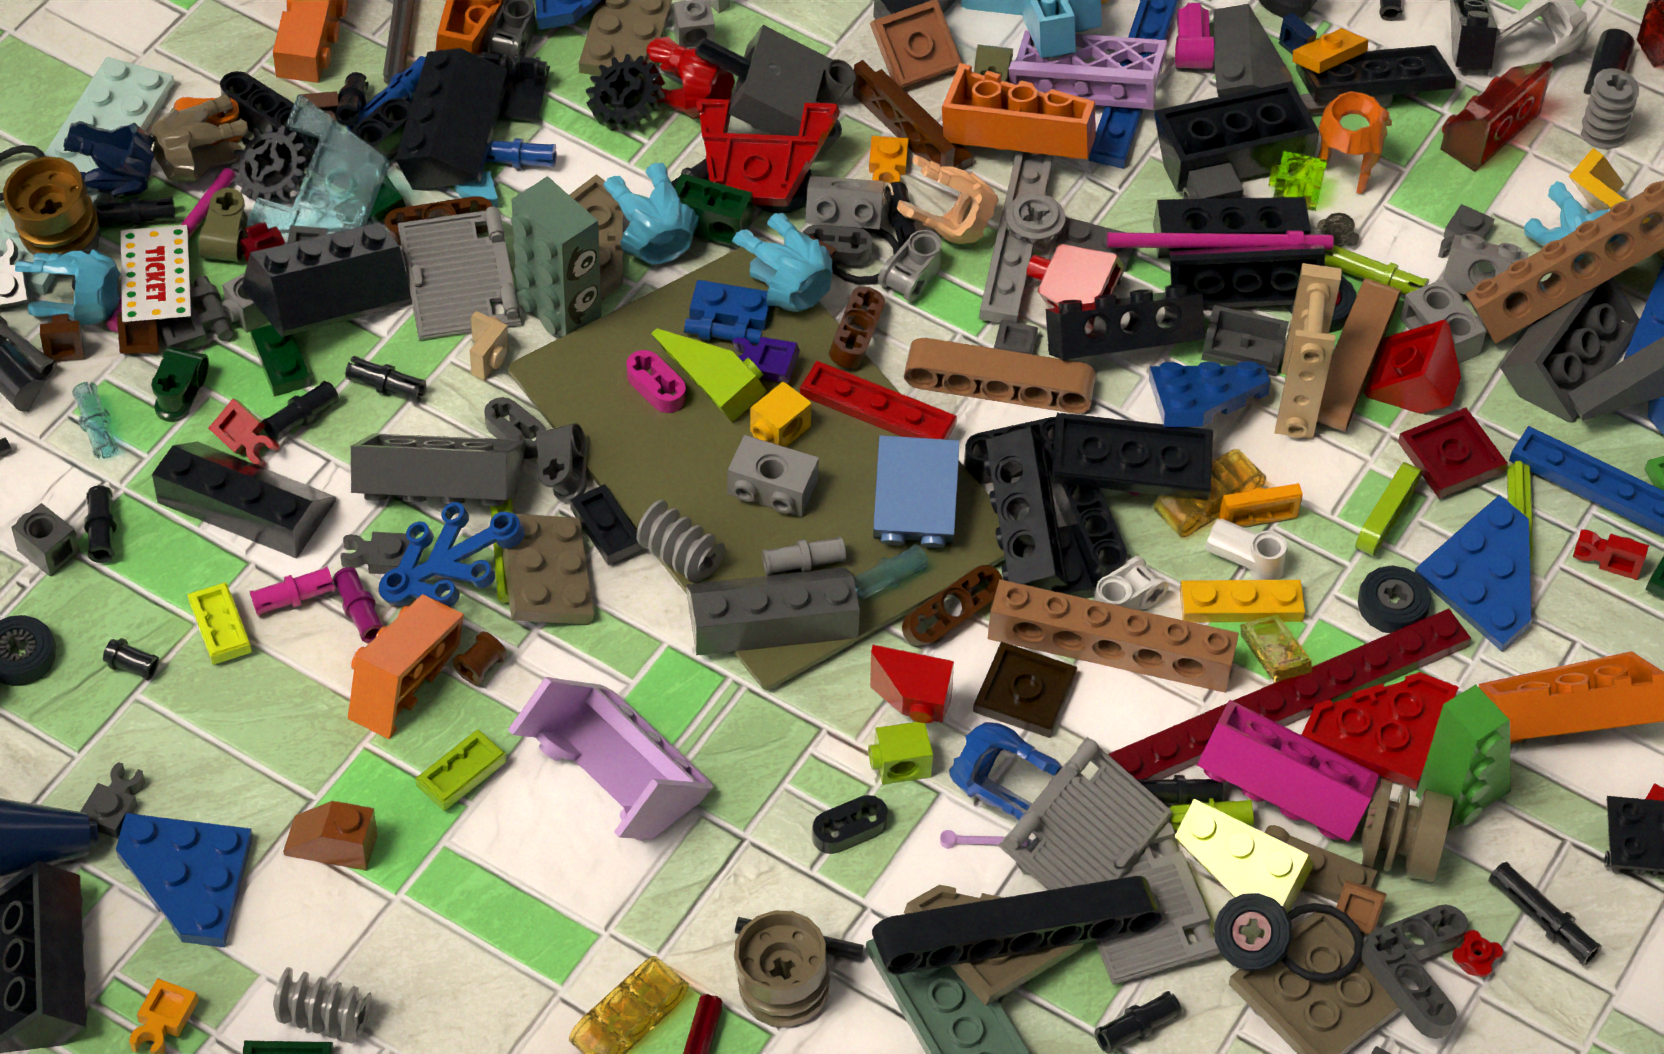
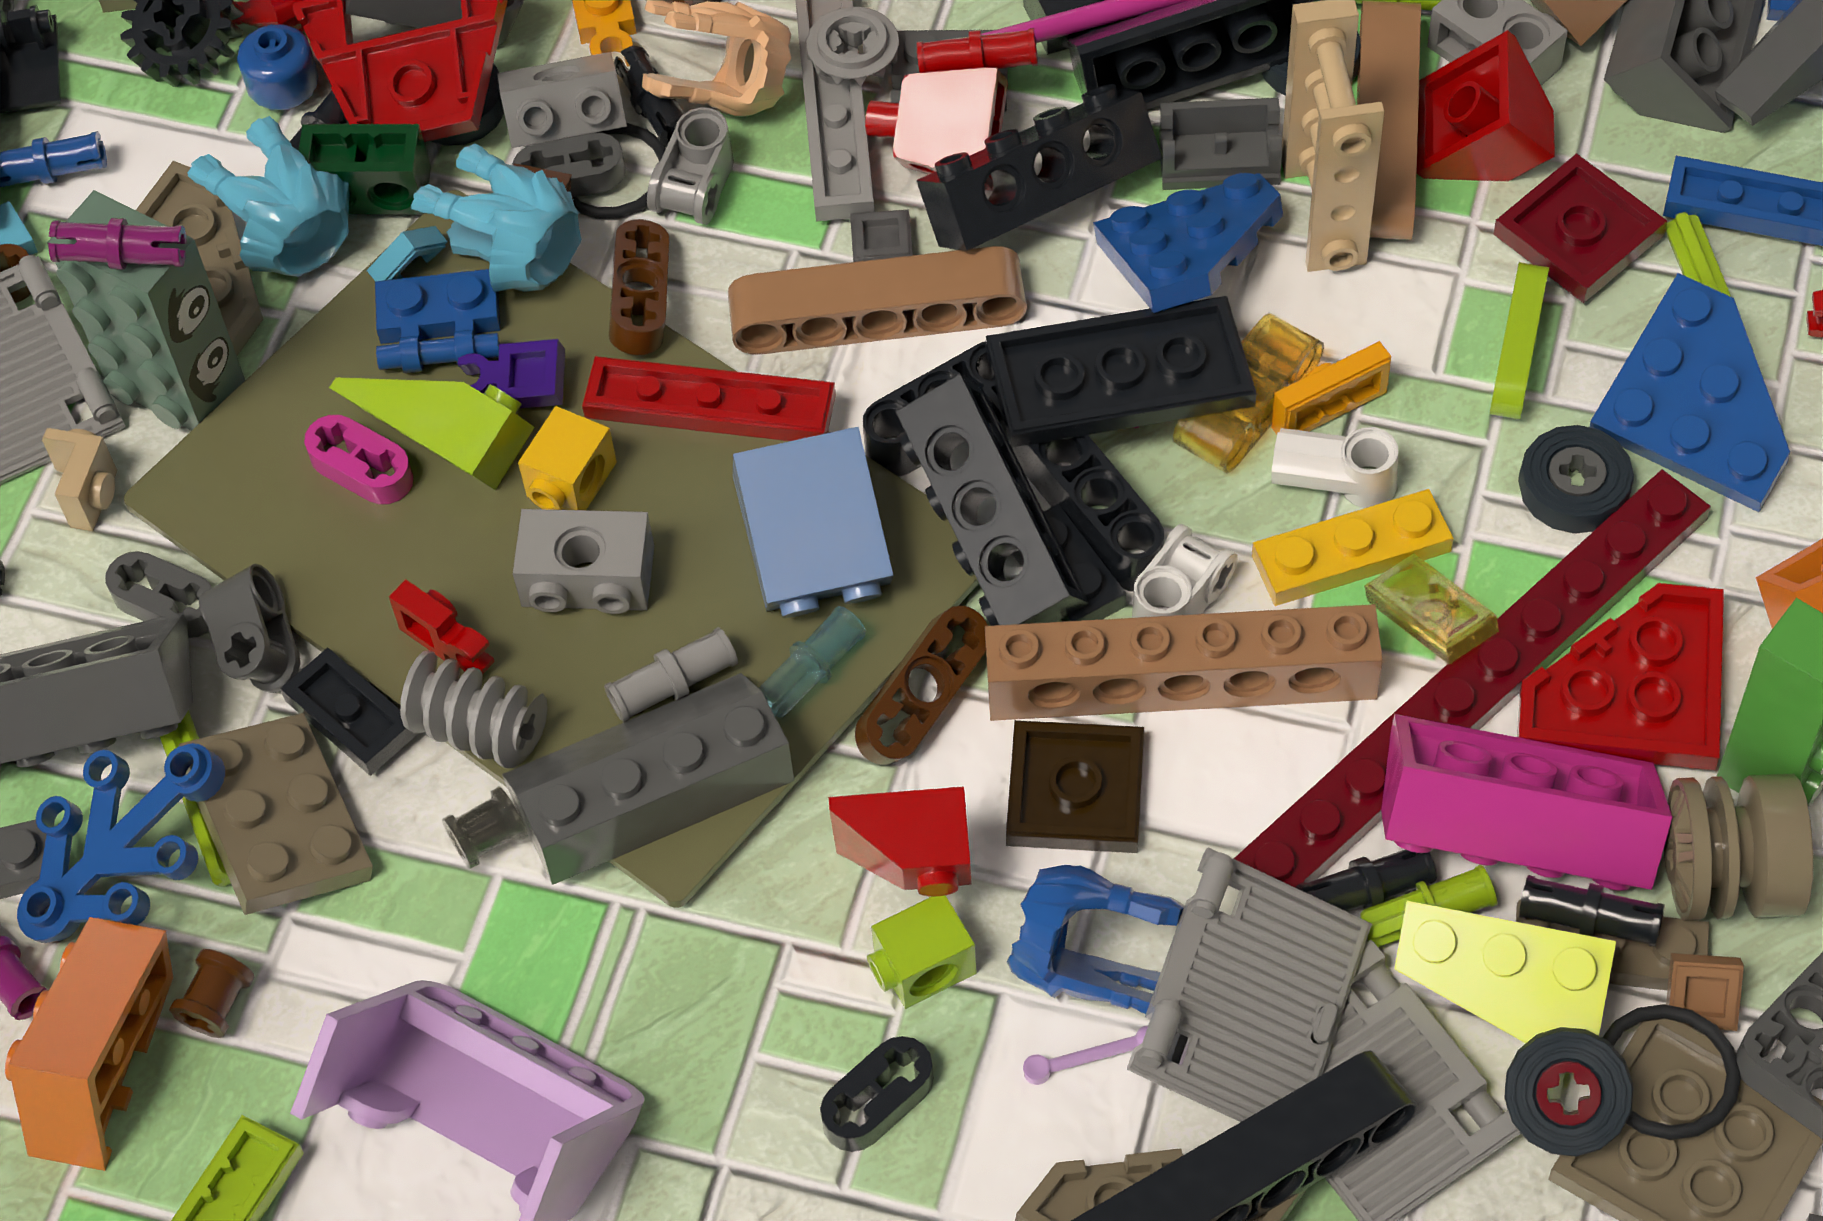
camera: 10 degrees left, 5 degrees up
none -> magenta pin [48,218,187,270]
none -> blue head [237,25,319,110]
none -> medium azure tile [367,226,448,281]
none -> red plate [389,579,495,675]
none -> clear smoke bush [442,786,528,869]
none -> red pin [917,28,1038,73]
none -> black pin [1519,875,1665,948]

